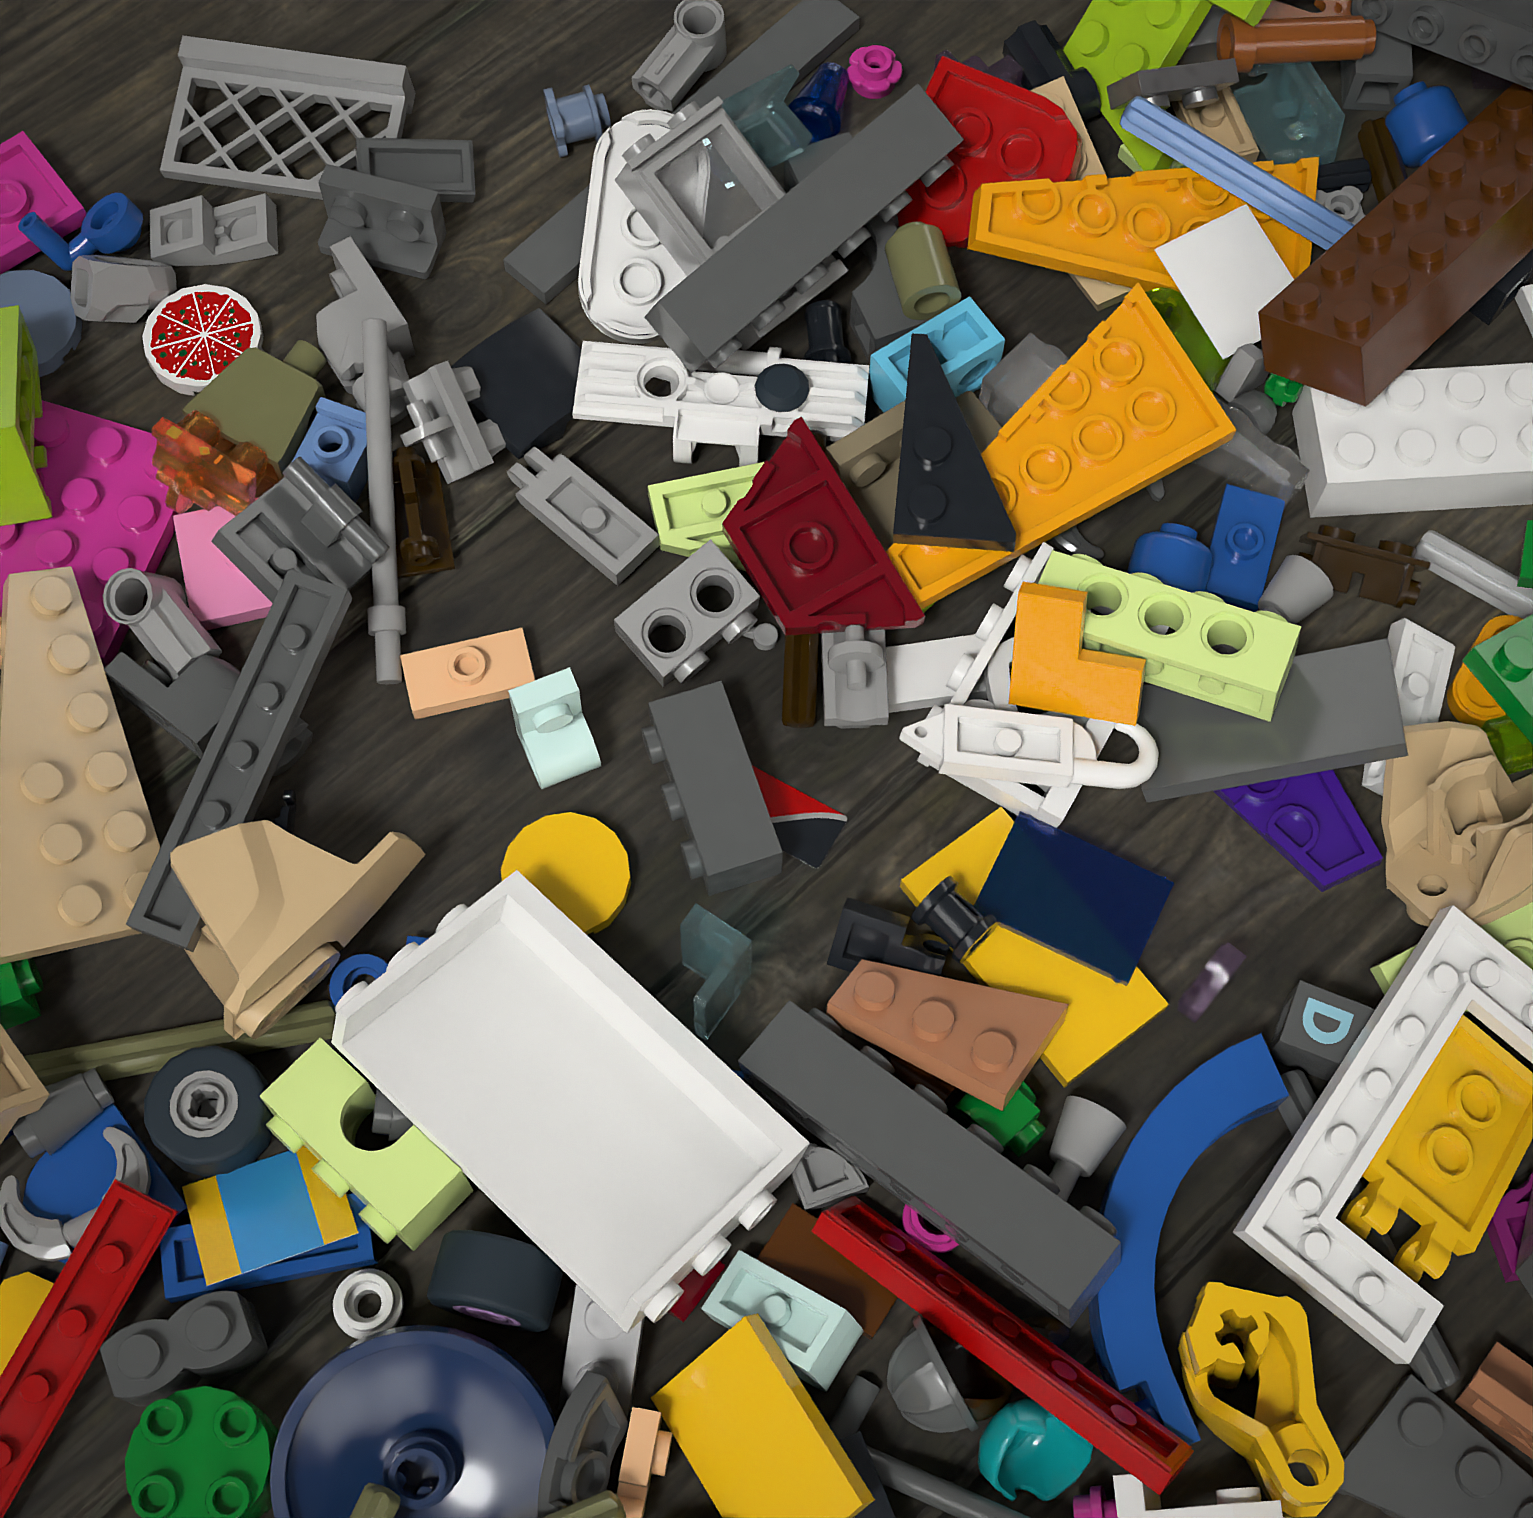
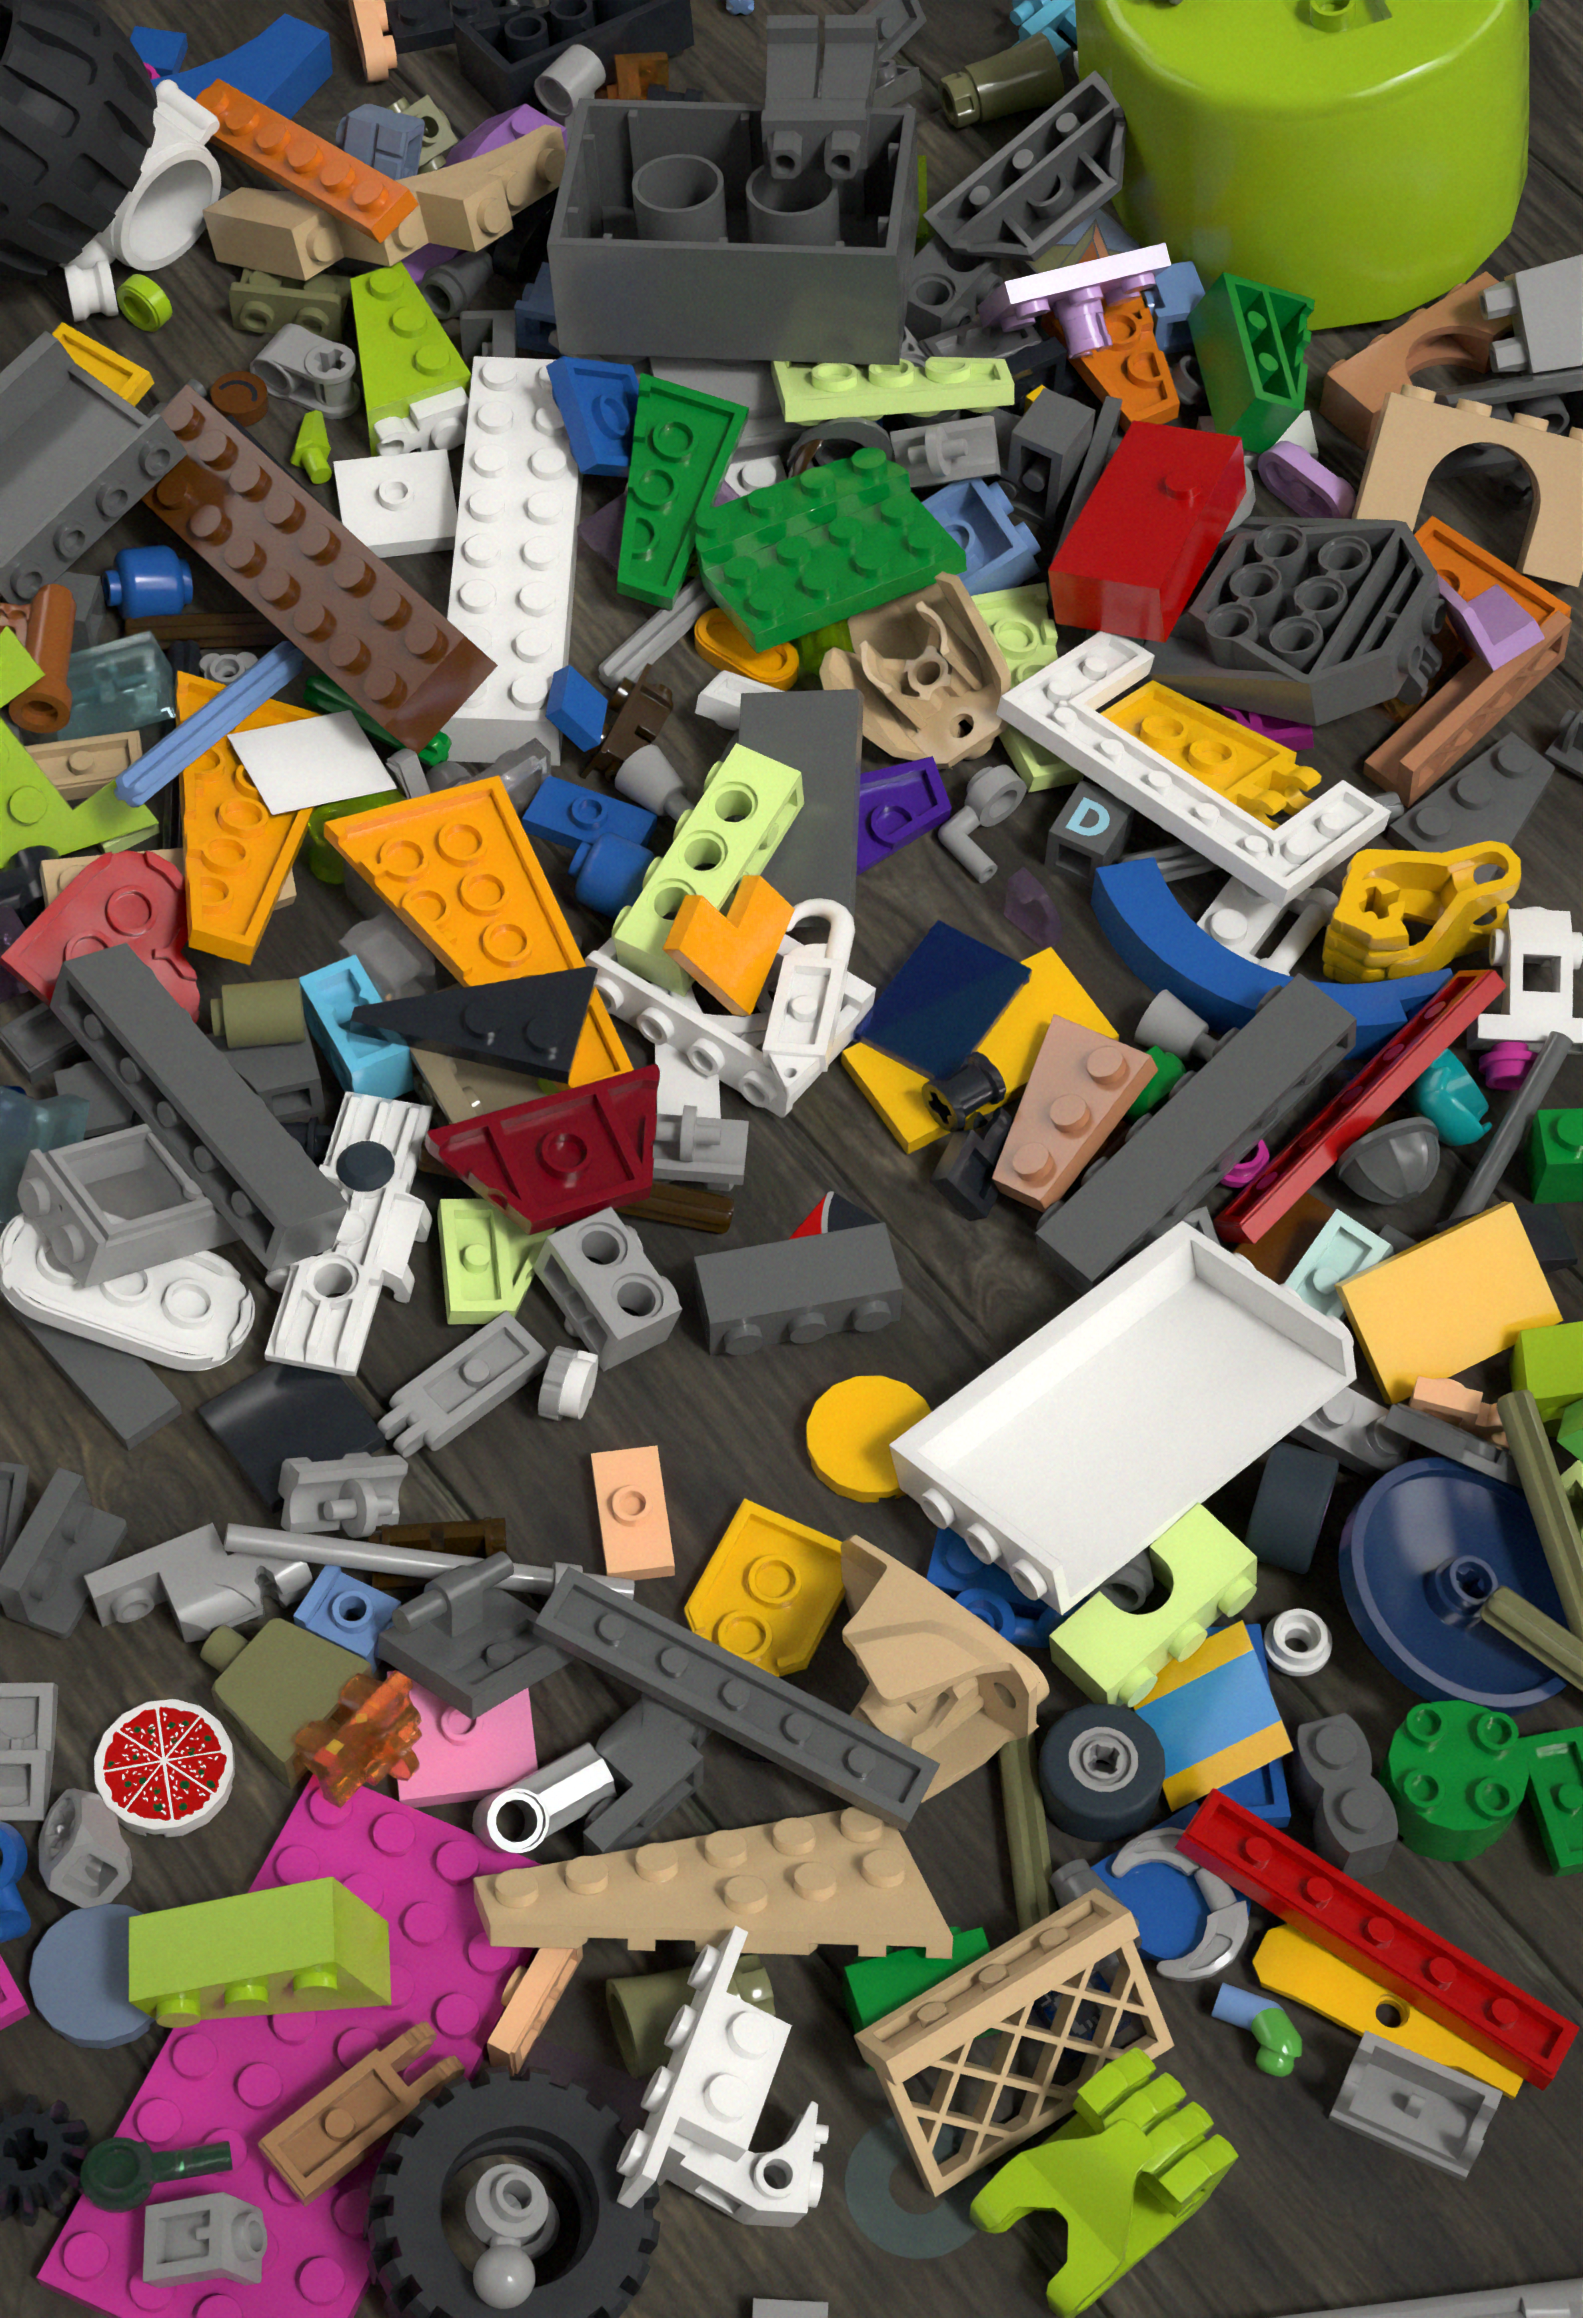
camera: 85 degrees left, 10 degrees down
light aqua plate [508,667,601,789] -> none
clear light blue panel [680,903,752,1040] -> none
flat silver plate [1107,58,1239,110] -> none
none -> piece [538,1346,598,1421]
none -> blue tile [545,665,608,752]
none -> yellow tile [684,1498,846,1677]
none -> light grey plate [938,765,1026,883]
none -> white plate [1197,876,1339,976]

